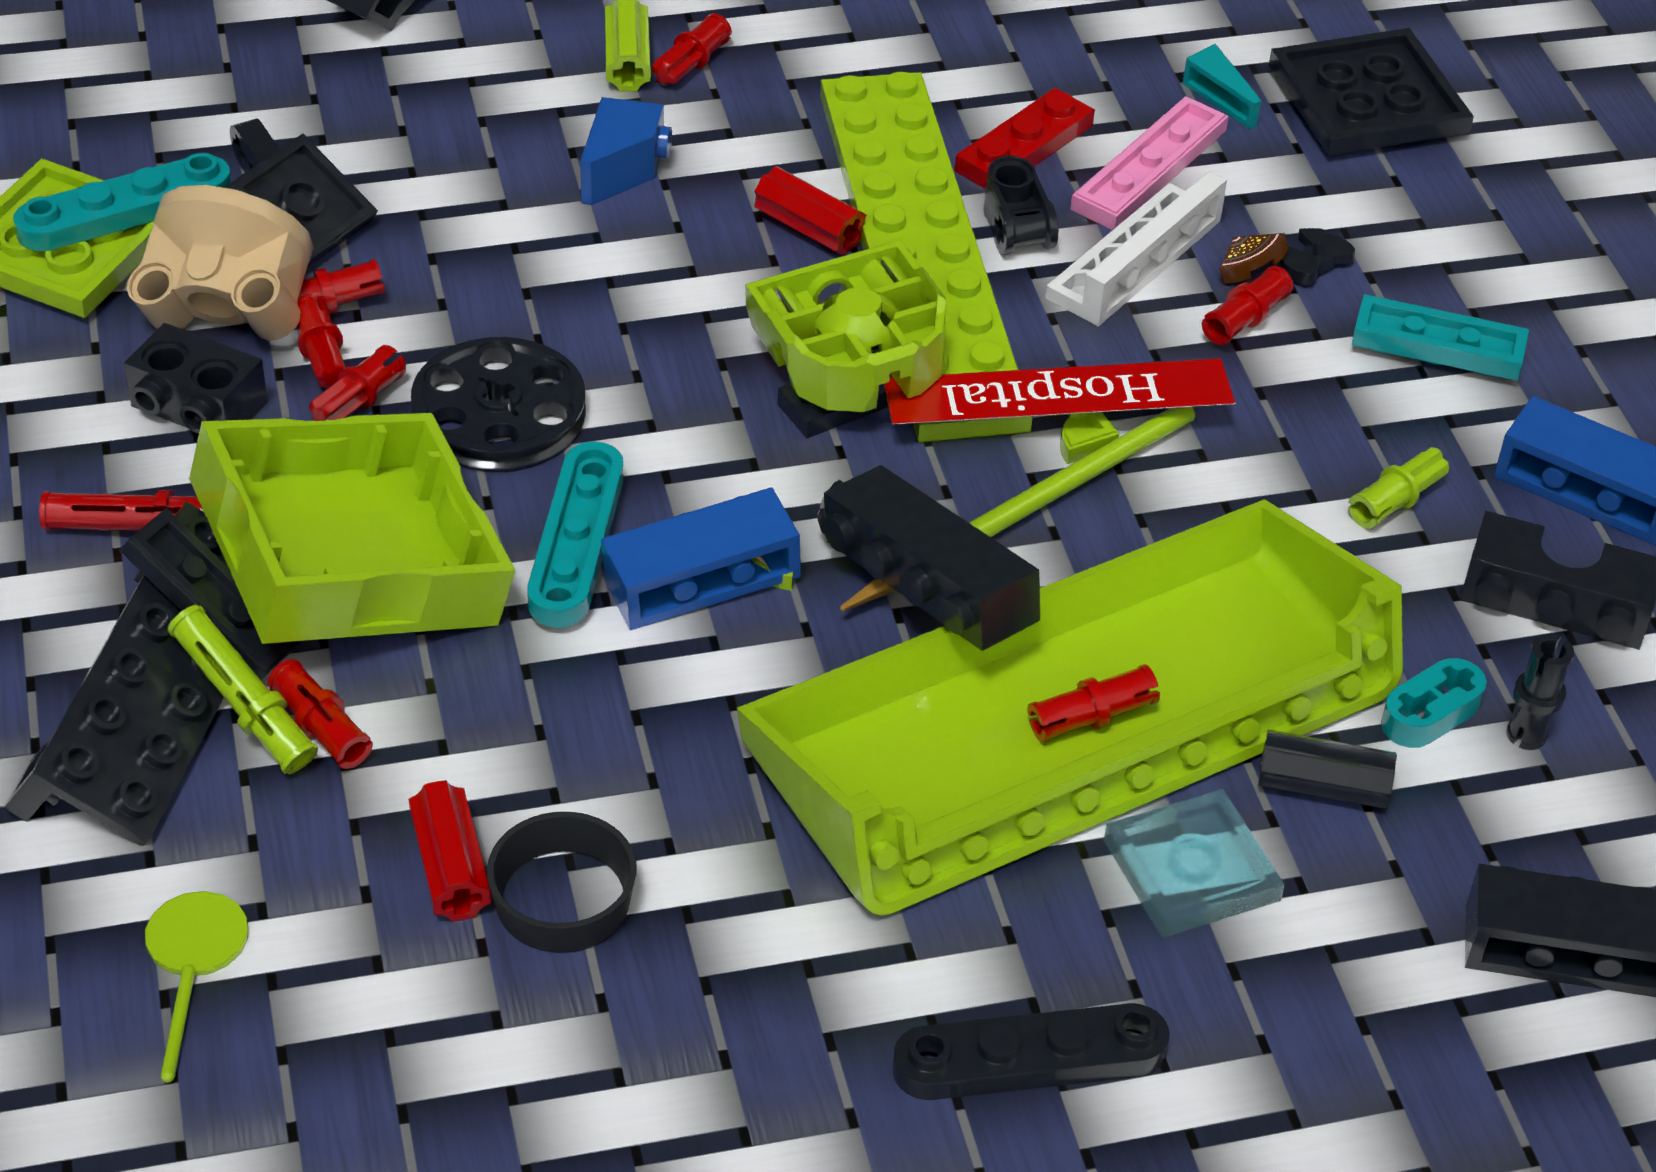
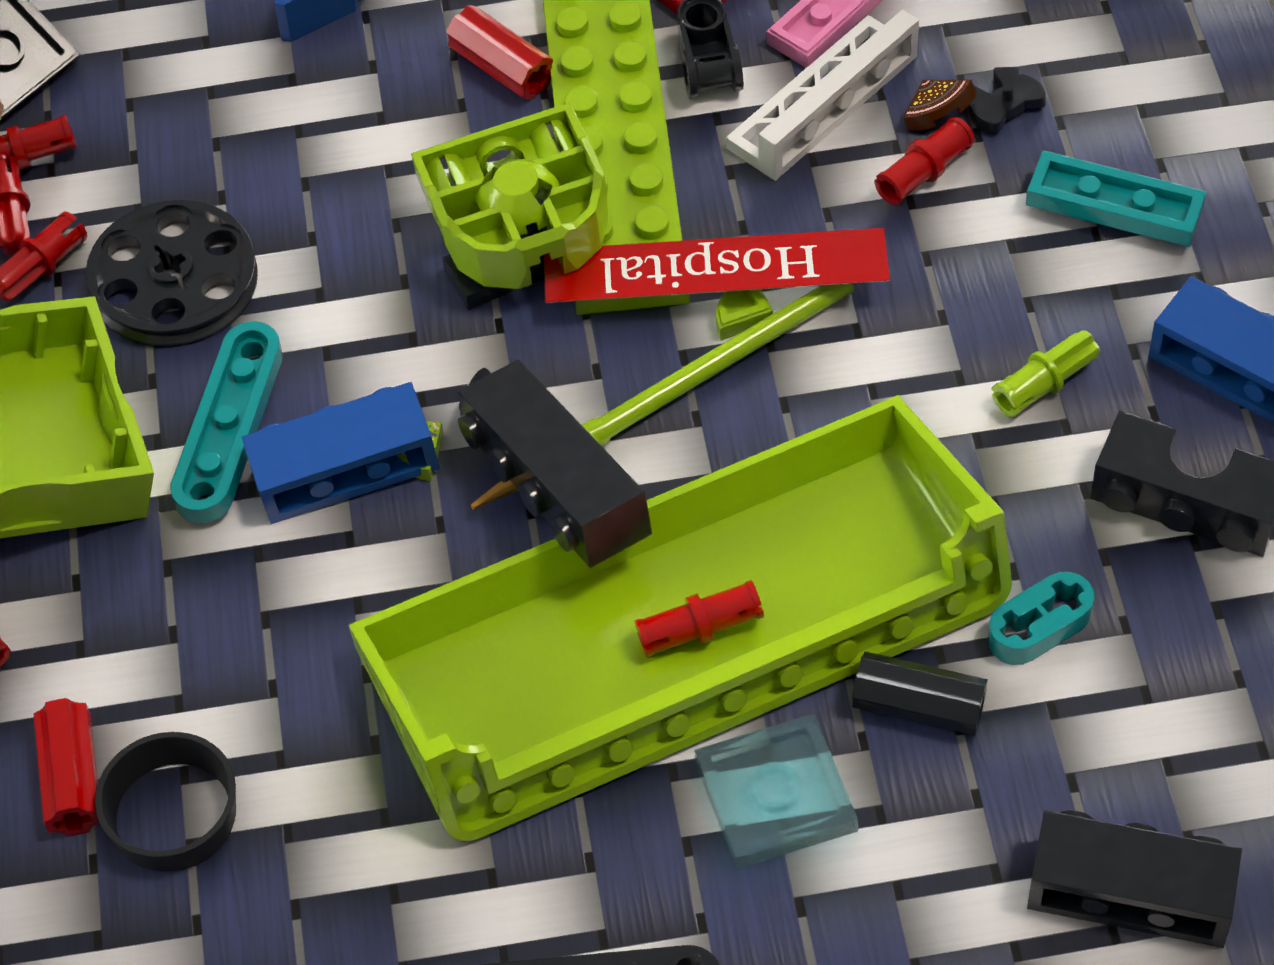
camera: 10 degrees right, 10 degrees up
black pin [1506,634,1574,750] -> none

